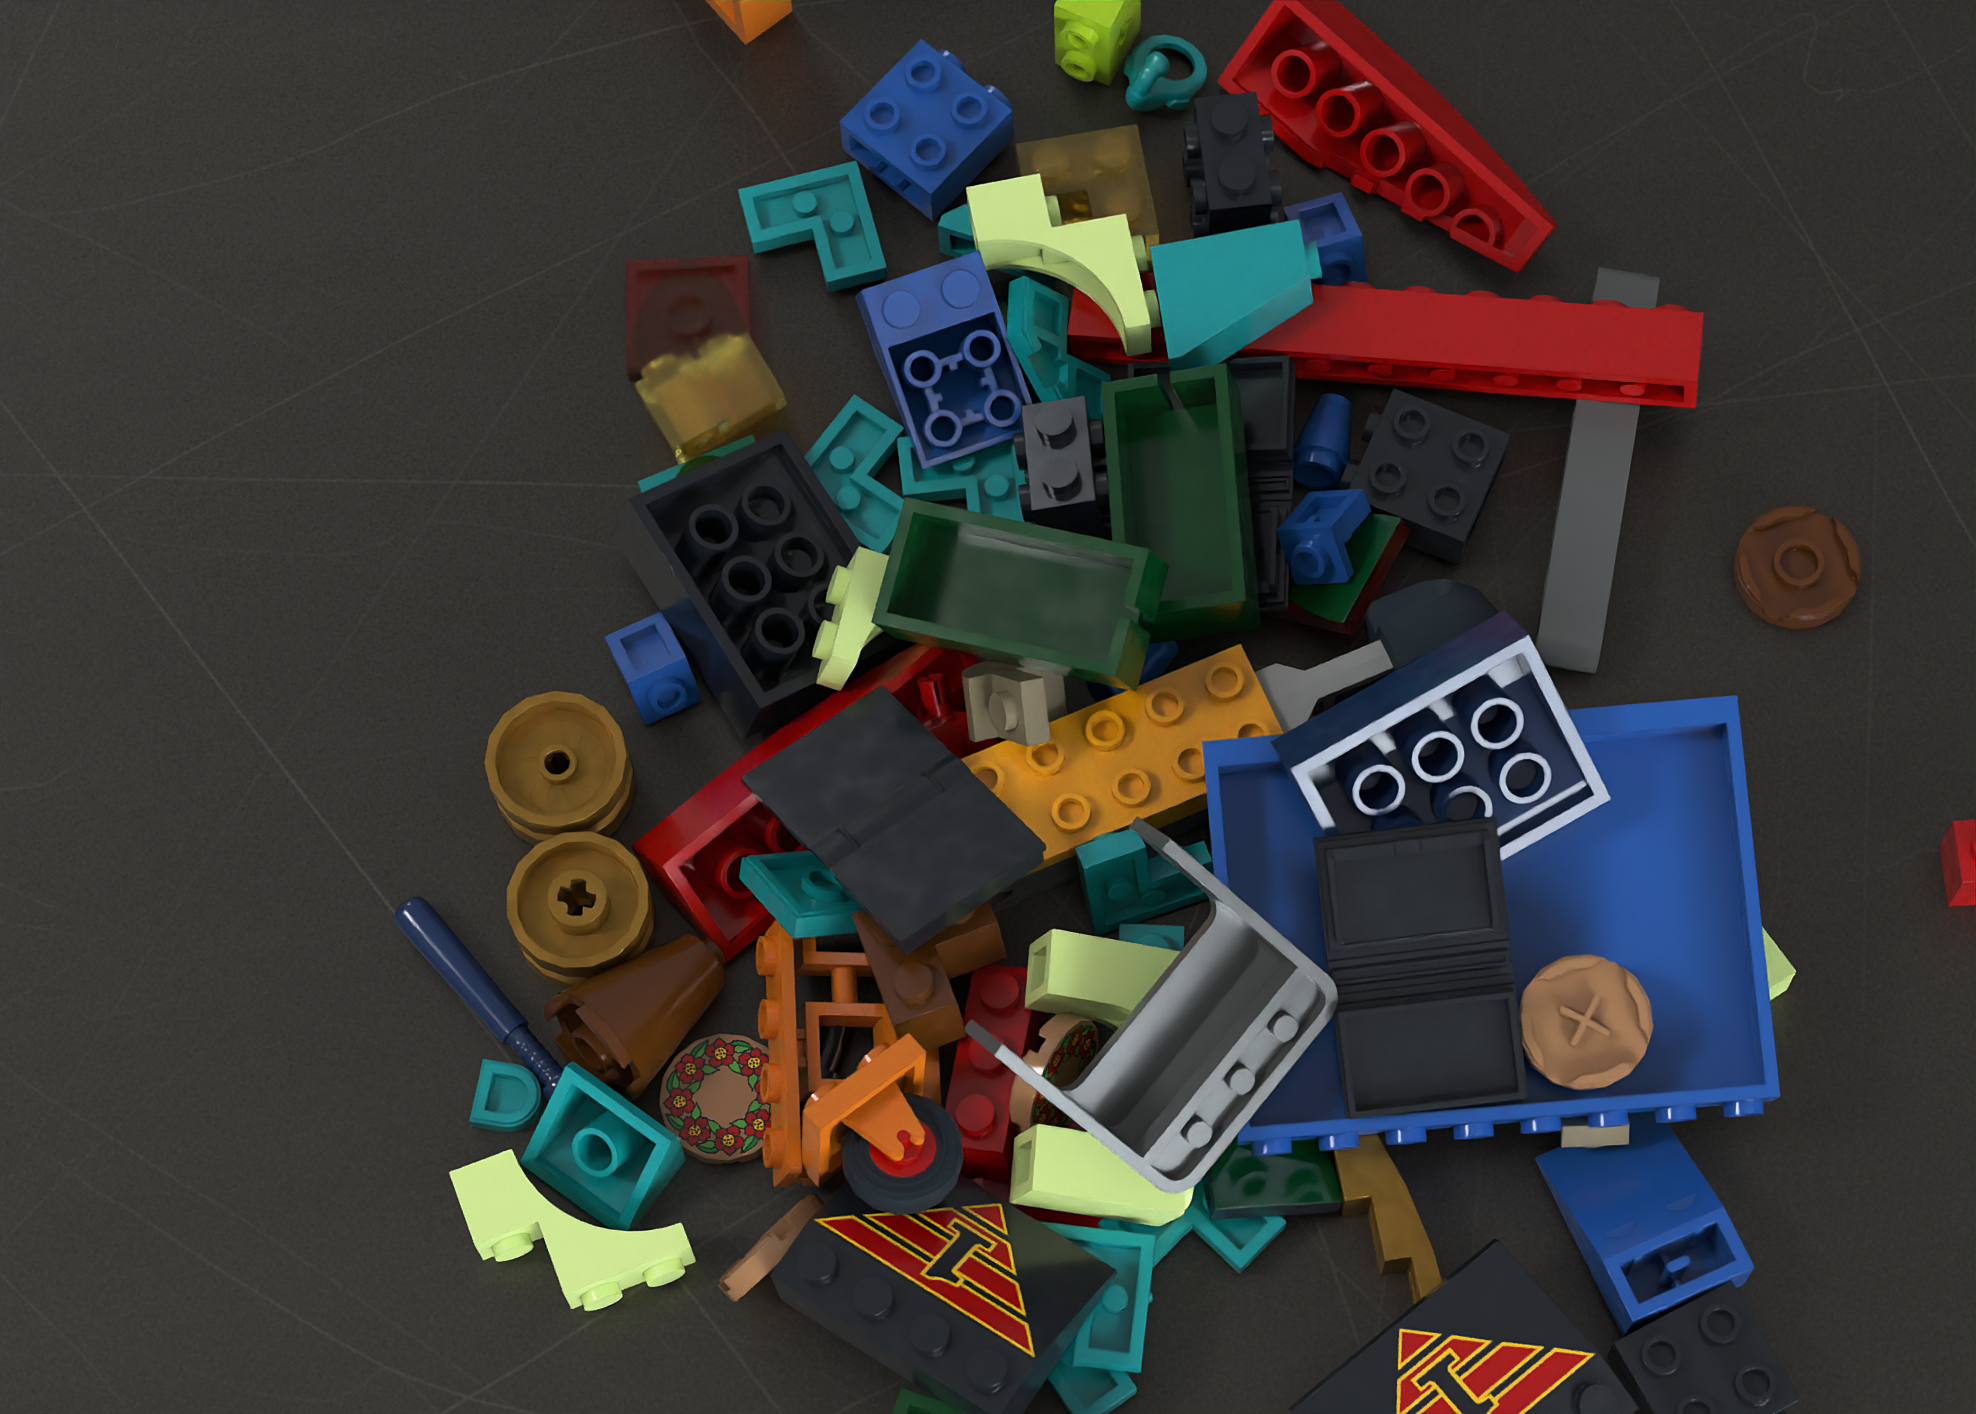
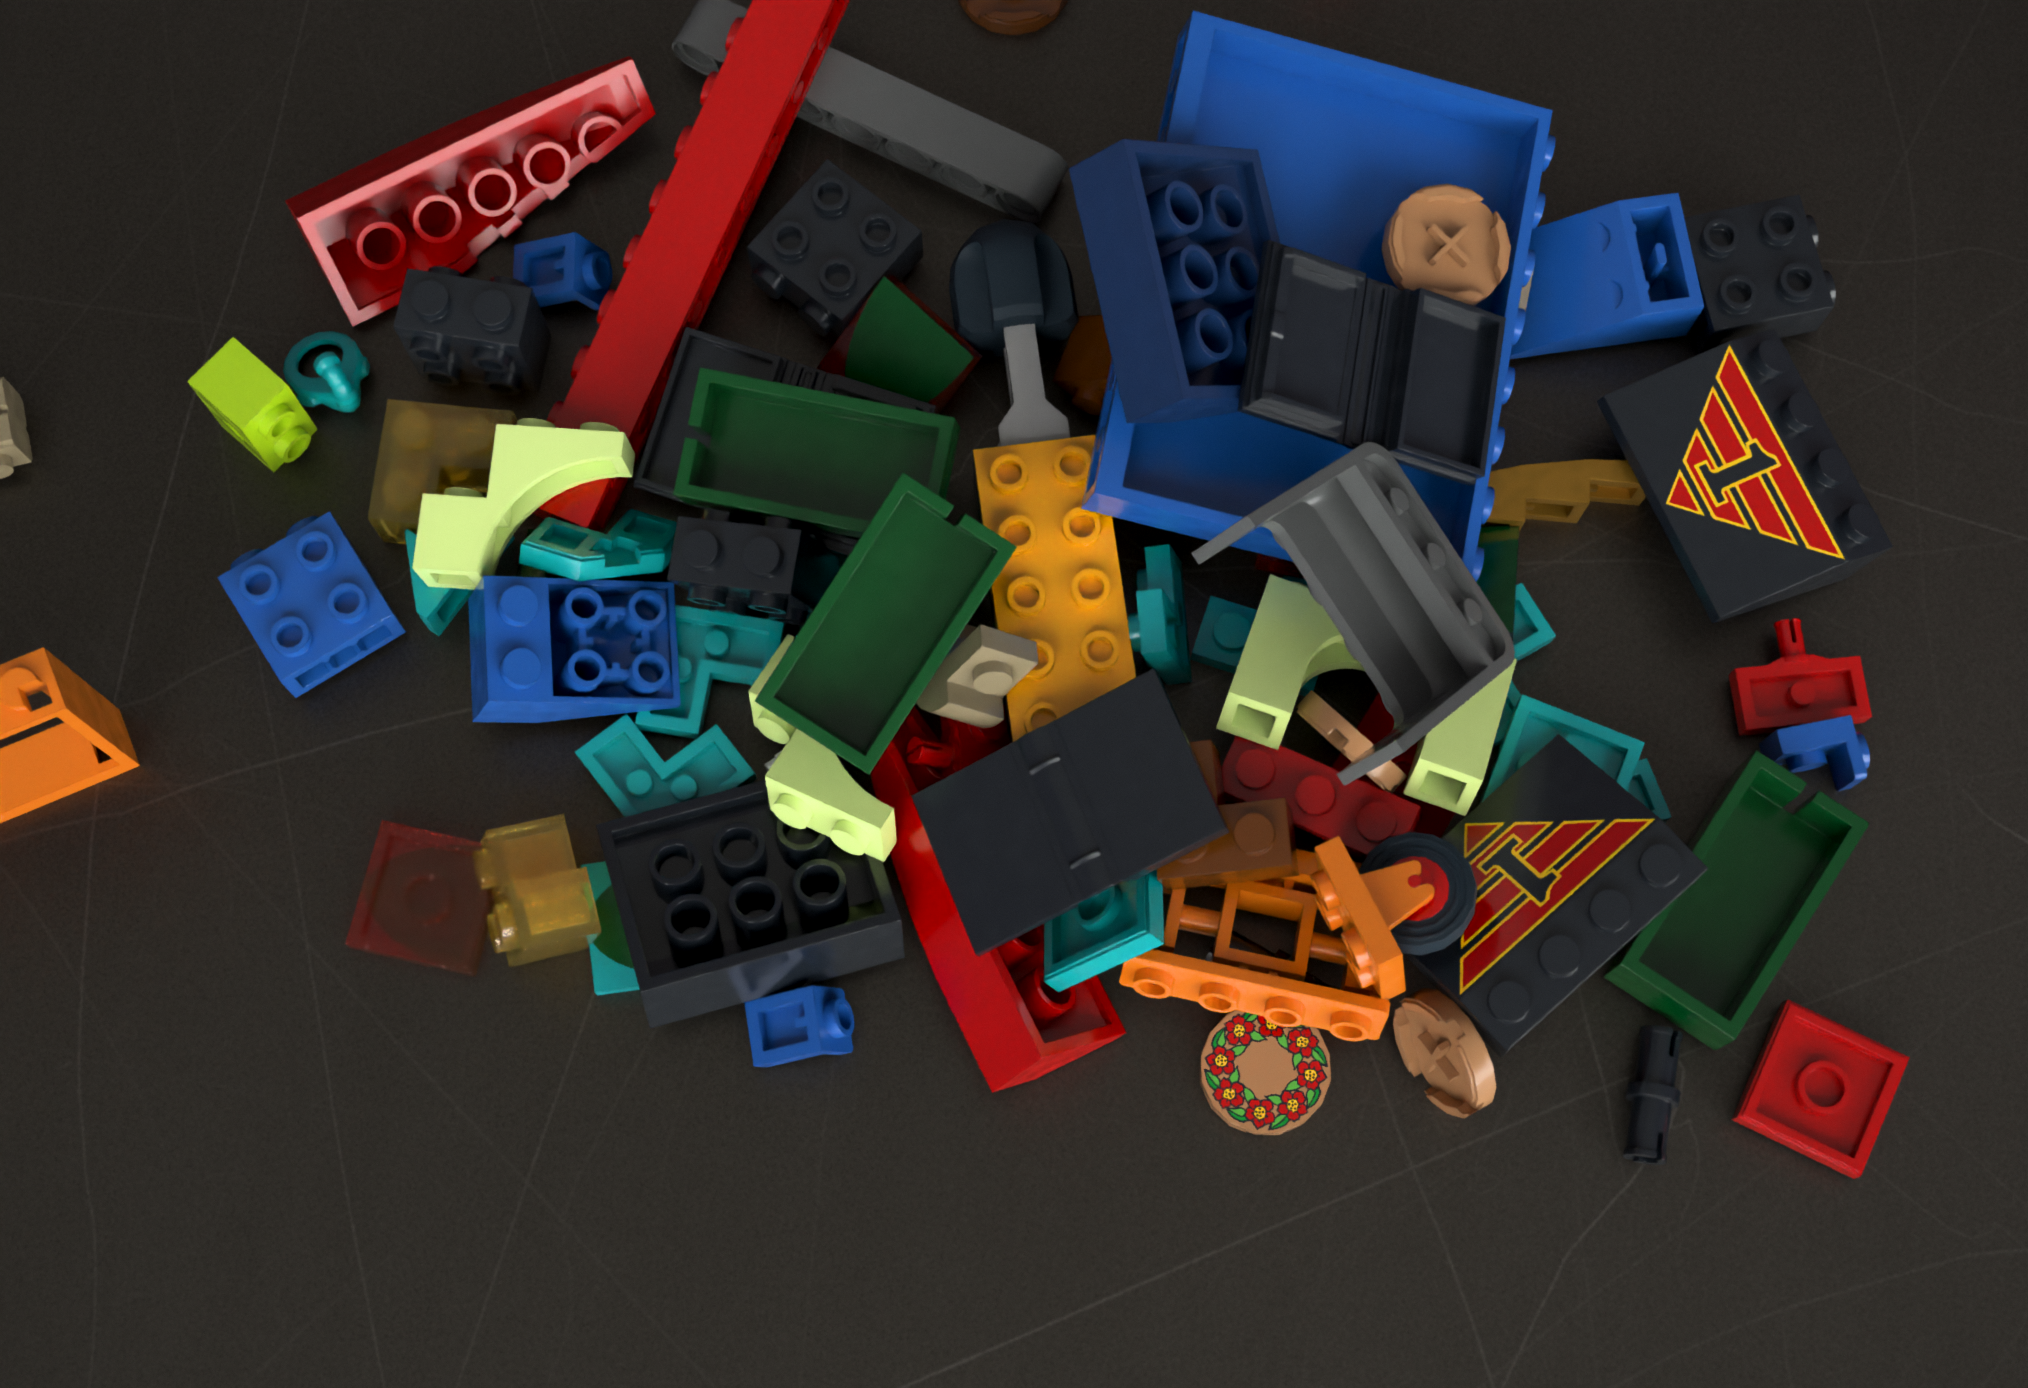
camera: 80 degrees left, 5 degrees up
dark blue piece [394,896,564,1102] -> none
yellowish green arch [449,1149,696,1311] -> none
teal tile [469,1059,543,1133] -> none
pearl gold wheel [484,691,636,846] -> none
pearl gold wheel [507,832,657,990] -> none
teal slope [520,1061,686,1231] -> none
reddish brown cone [544,933,727,1103] -> none
teal plate [738,160,888,293] -> none
teal slope [1150,219,1322,371] -> none
blue bracket [1276,489,1371,585] -> none
blue cone [1294,393,1353,490] -> none

